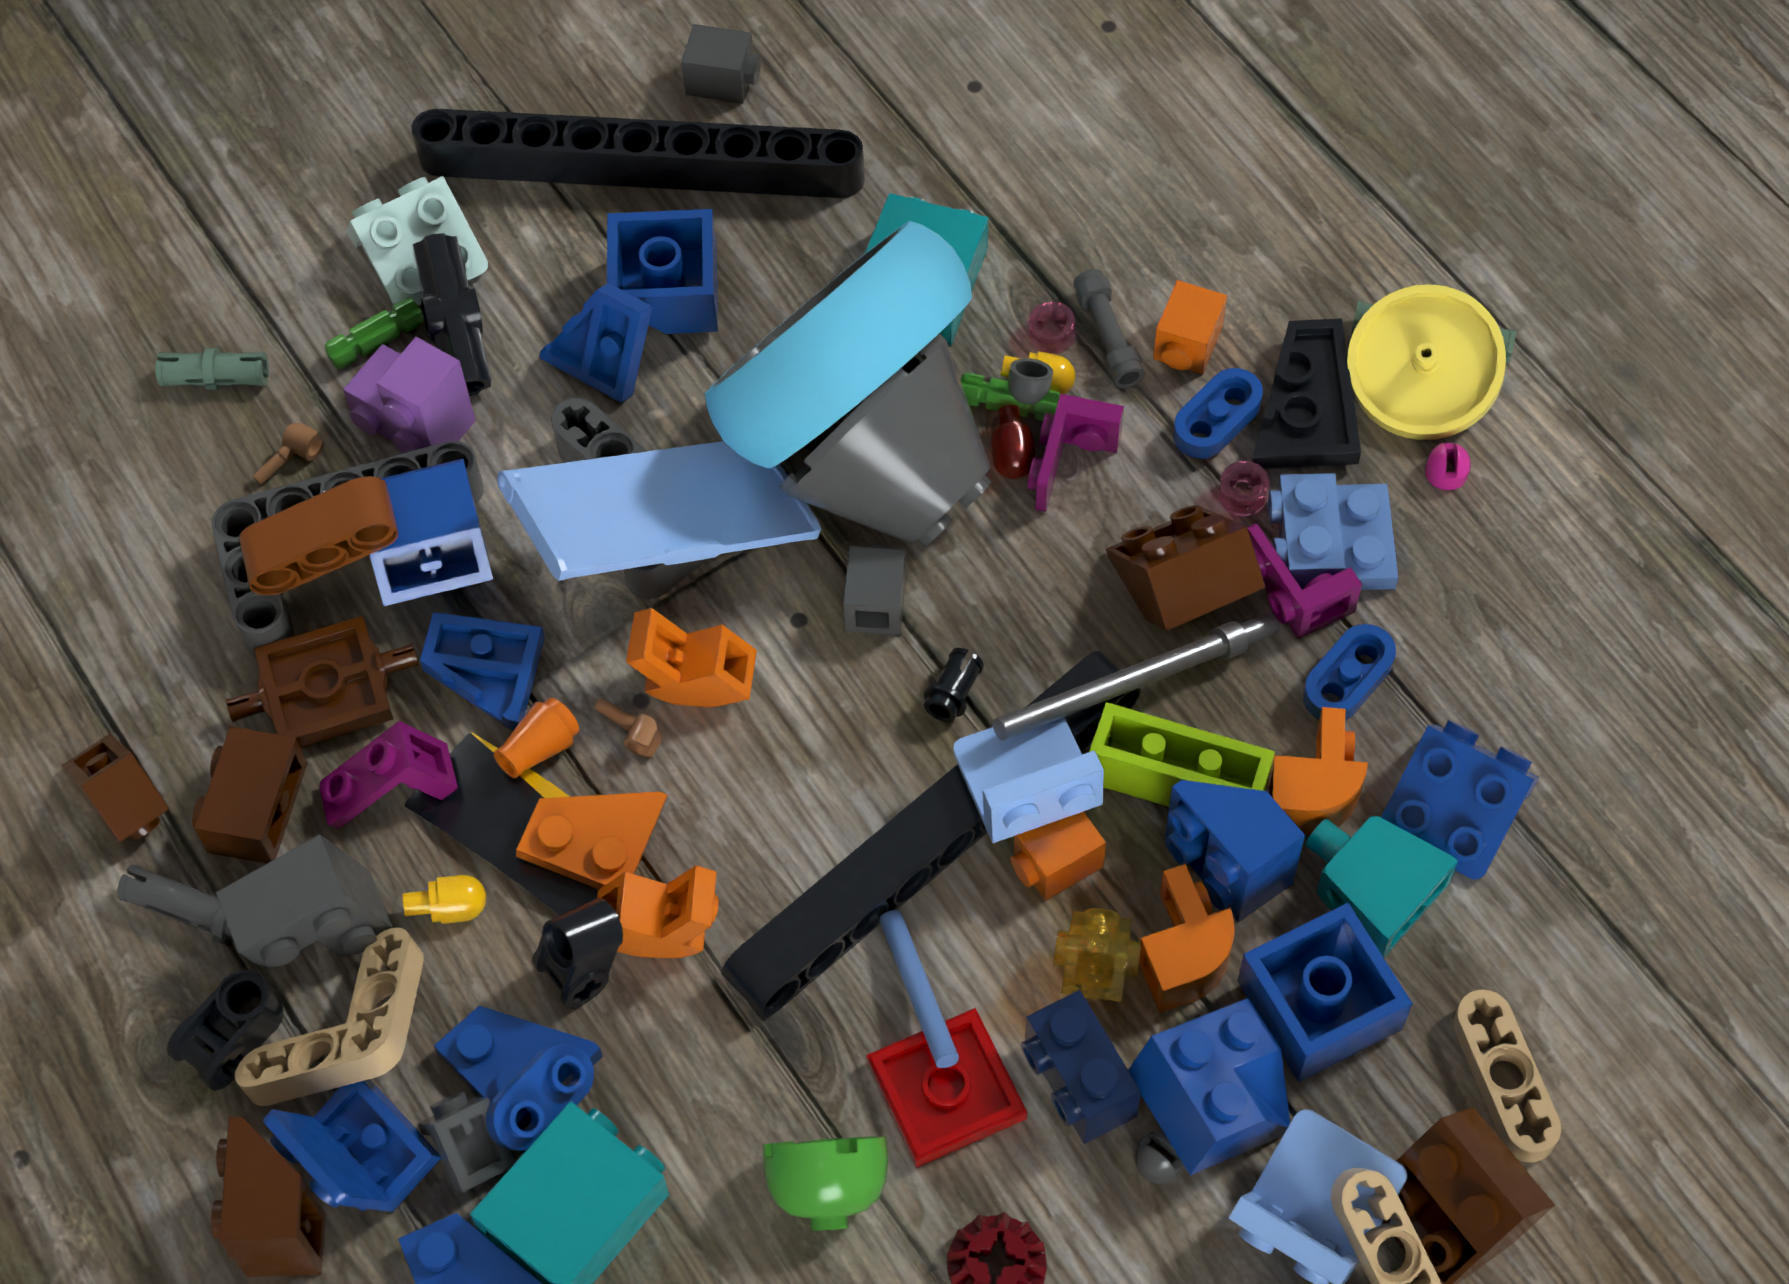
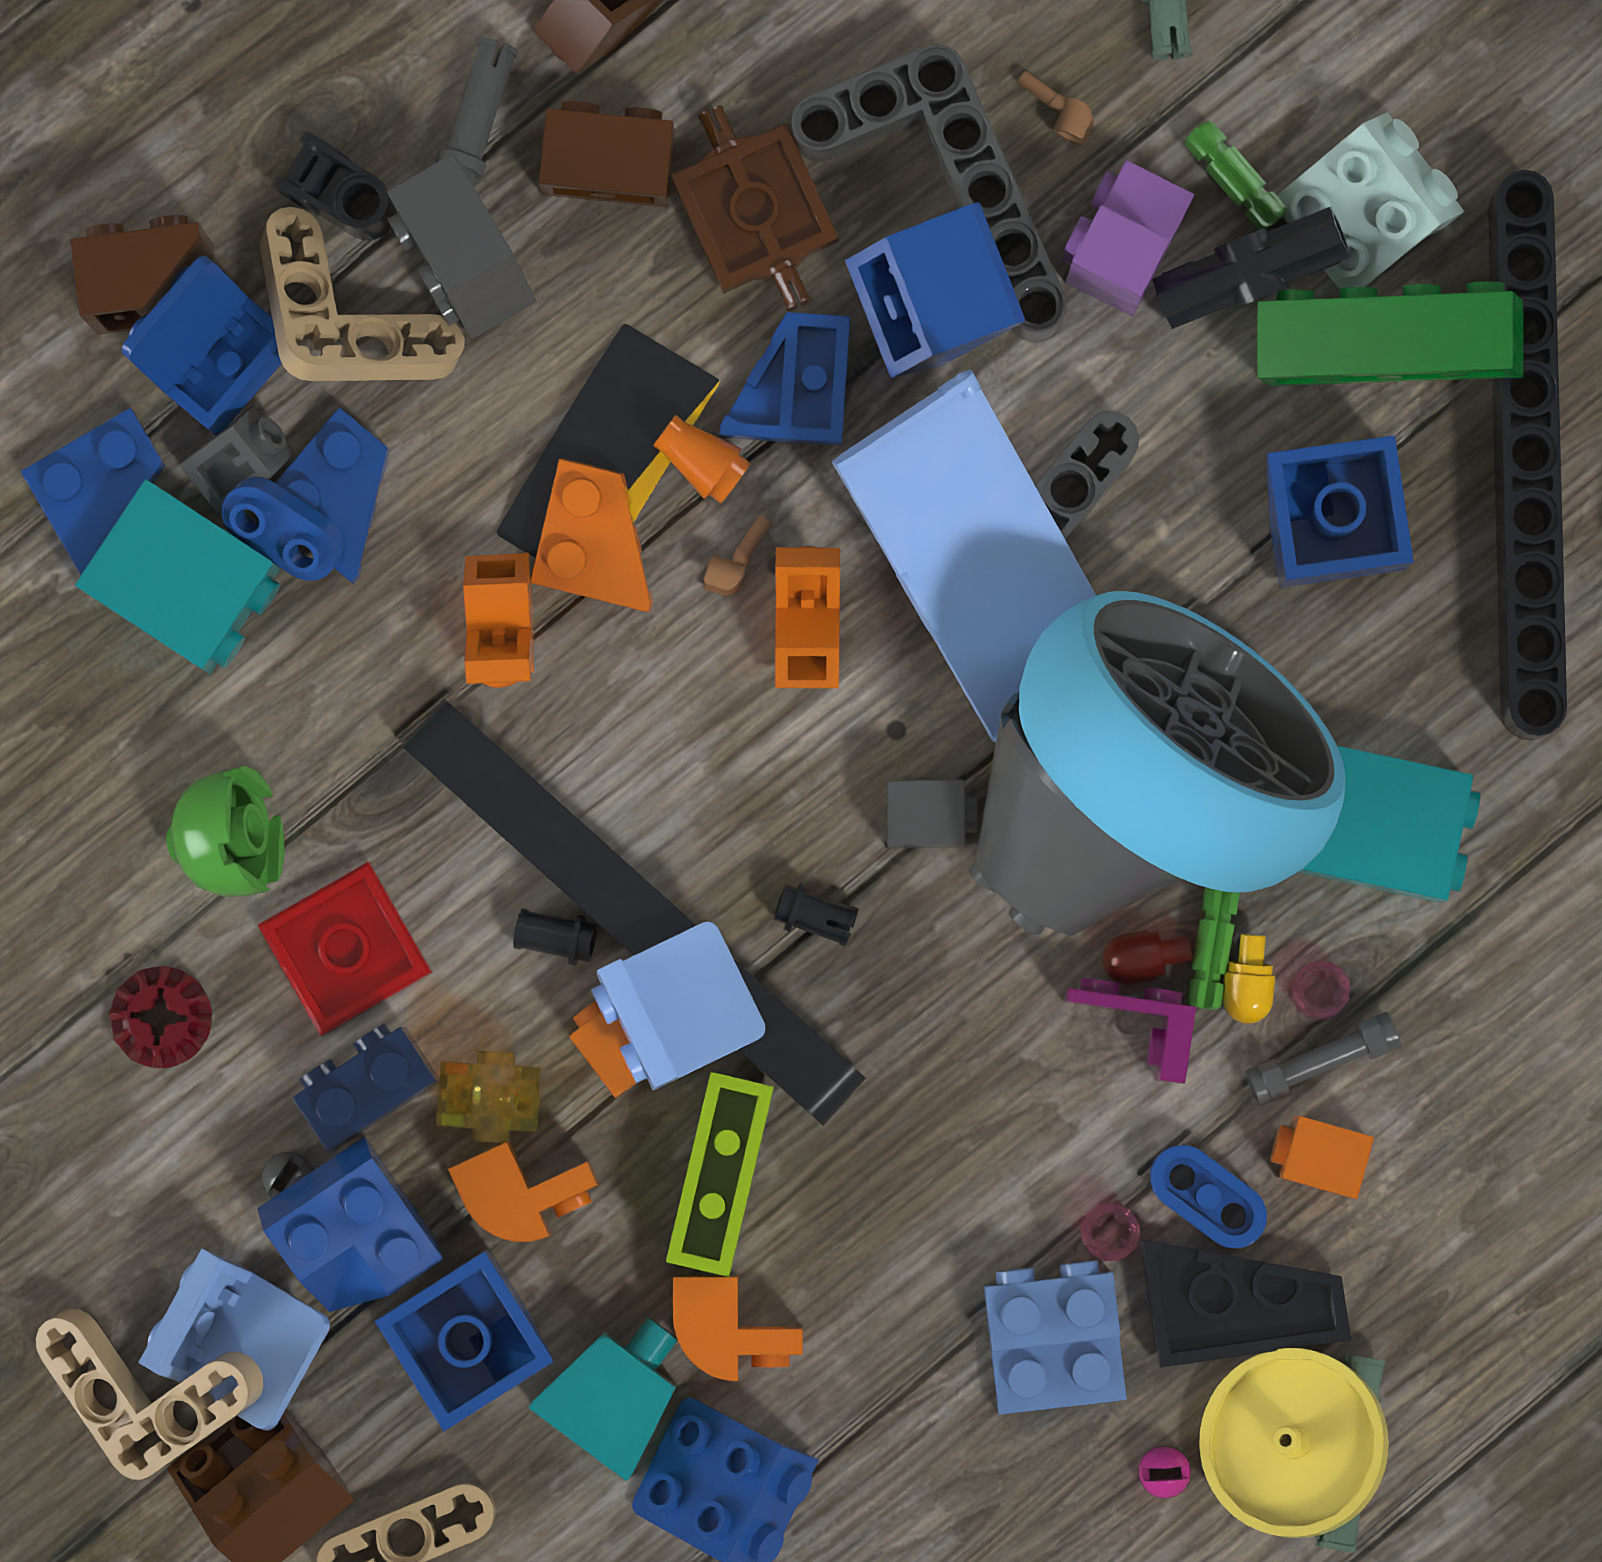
camera: 85 degrees right, 25 degrees up
dark orange beam [239,476,399,595] -> none
magenta bracket [319,721,458,829] -> none
yellow cylinder [402,875,487,924] -> none
black piece [532,898,623,1009] -> none
blue wing [539,283,652,403] -> none
medium blue bar [879,910,959,1068] -> none
flat silver bar [993,613,1279,741] -> none
dark grey hinge [1008,358,1053,404] -> none
reddish brown slope [1106,505,1266,631] -> none
blue slope [1165,780,1305,923] -> none
magenta bracket [1247,524,1362,639] -> none
blue plate [1303,624,1396,721] -> none
none -> black pin [513,908,597,966]
none -> green brick [1257,281,1523,386]

